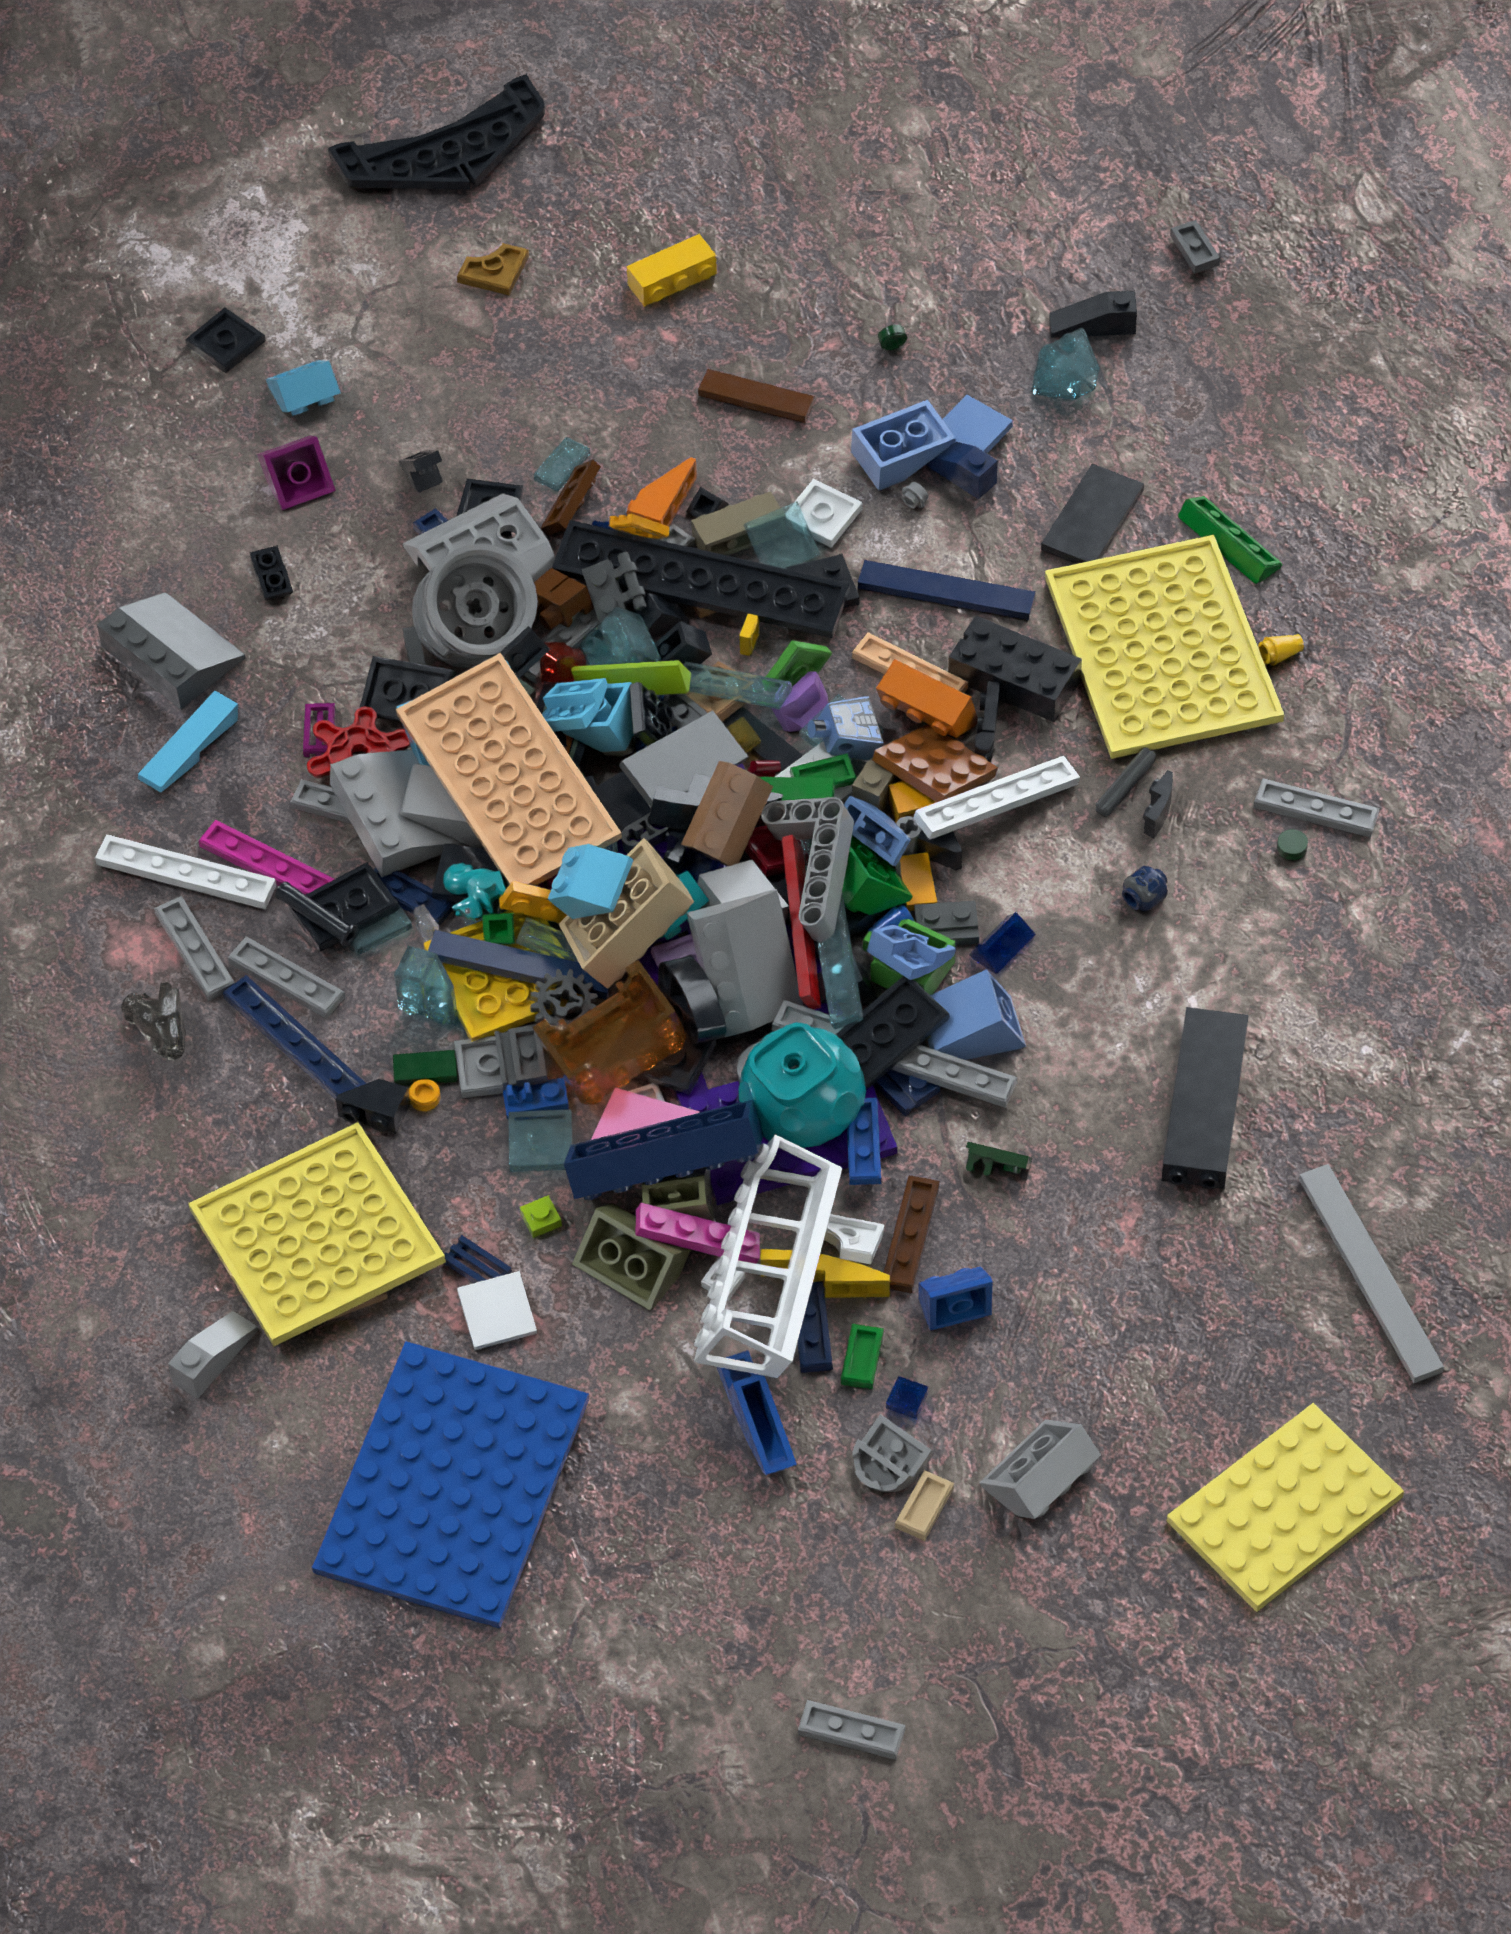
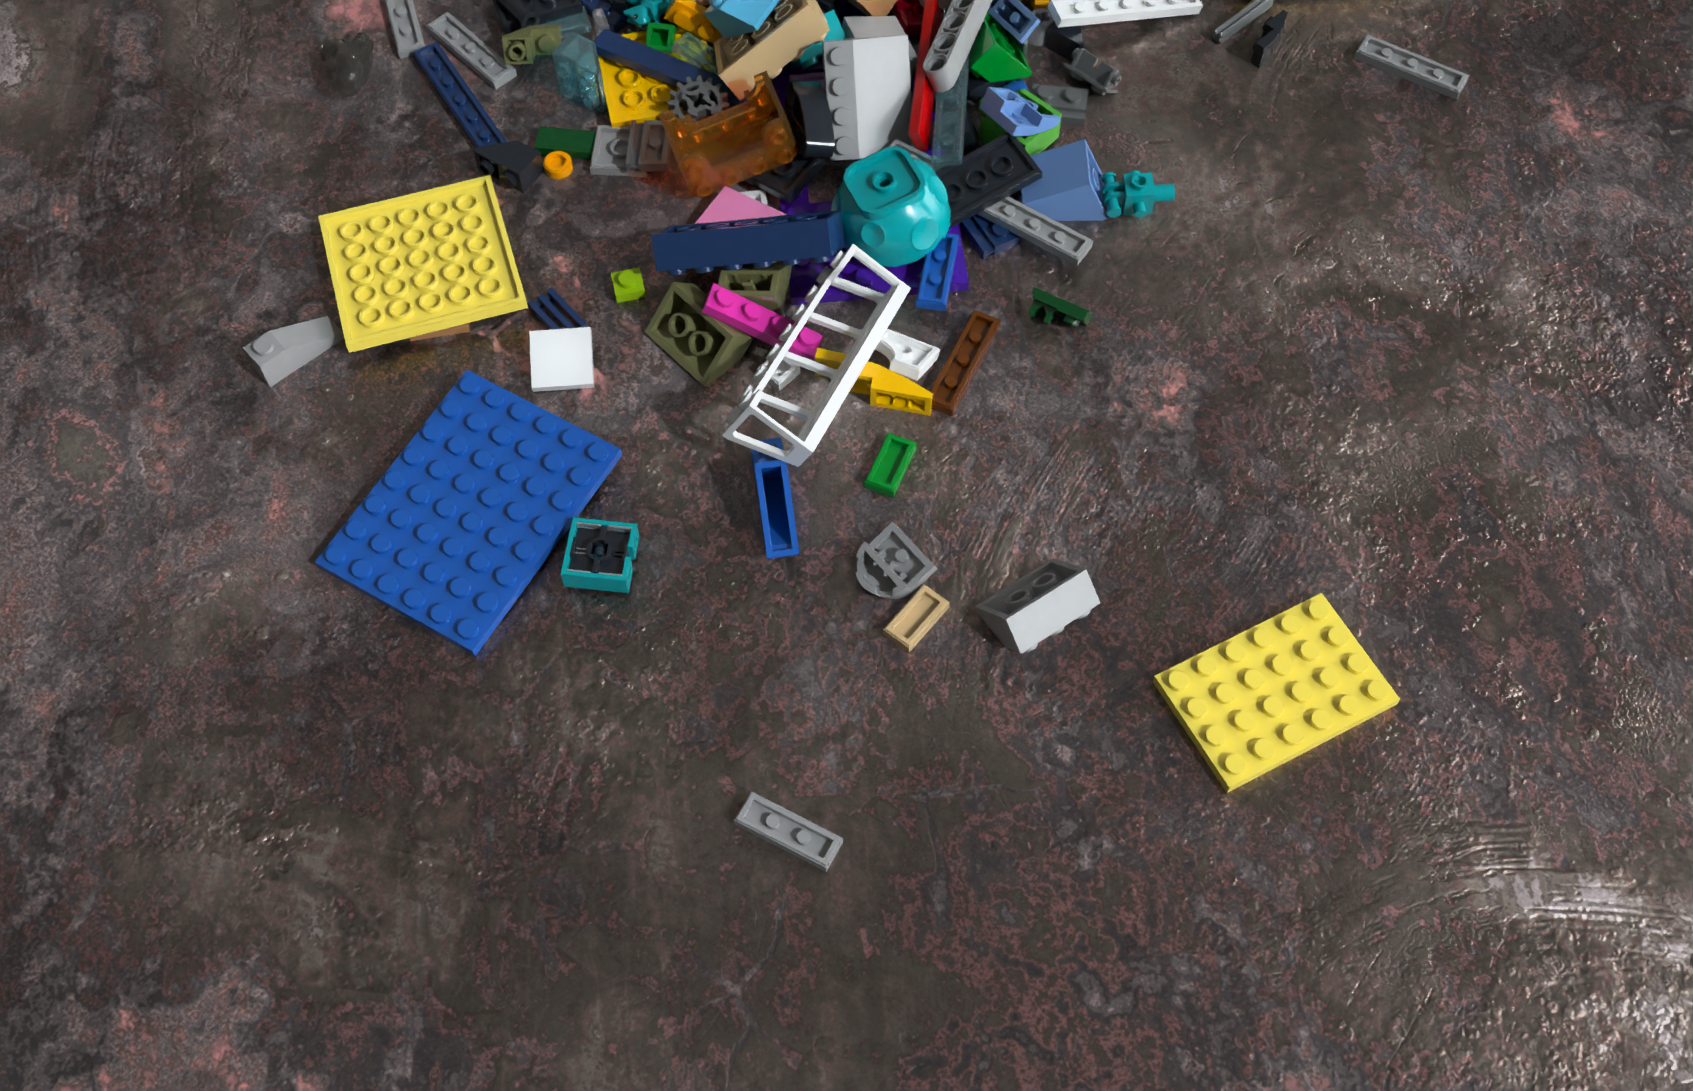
camera: 10 degrees right, 5 degrees up
blue plate [503,1078,569,1119] -> none
clear light blue tile [509,1110,573,1172] -> none
dark blue tile [797,1281,833,1373] -> none
clear blue plate [886,1376,929,1419] -> none
light orange tile [900,853,937,911] -> none
blue slope [919,1267,993,1331] -> none
clear blue slope [969,912,1036,974] -> none
dark blue head [1122,866,1168,911] -> none
black brick [1161,1007,1249,1189] -> none
tile [1277,829,1308,860] -> none
light grey tile [1299,1164,1444,1383] -> none
none -> olive slope [502,24,563,65]
none -> piece [561,517,640,593]
none -> dark grey hinge [1063,48,1122,95]
none -> teal piece [1101,170,1175,218]

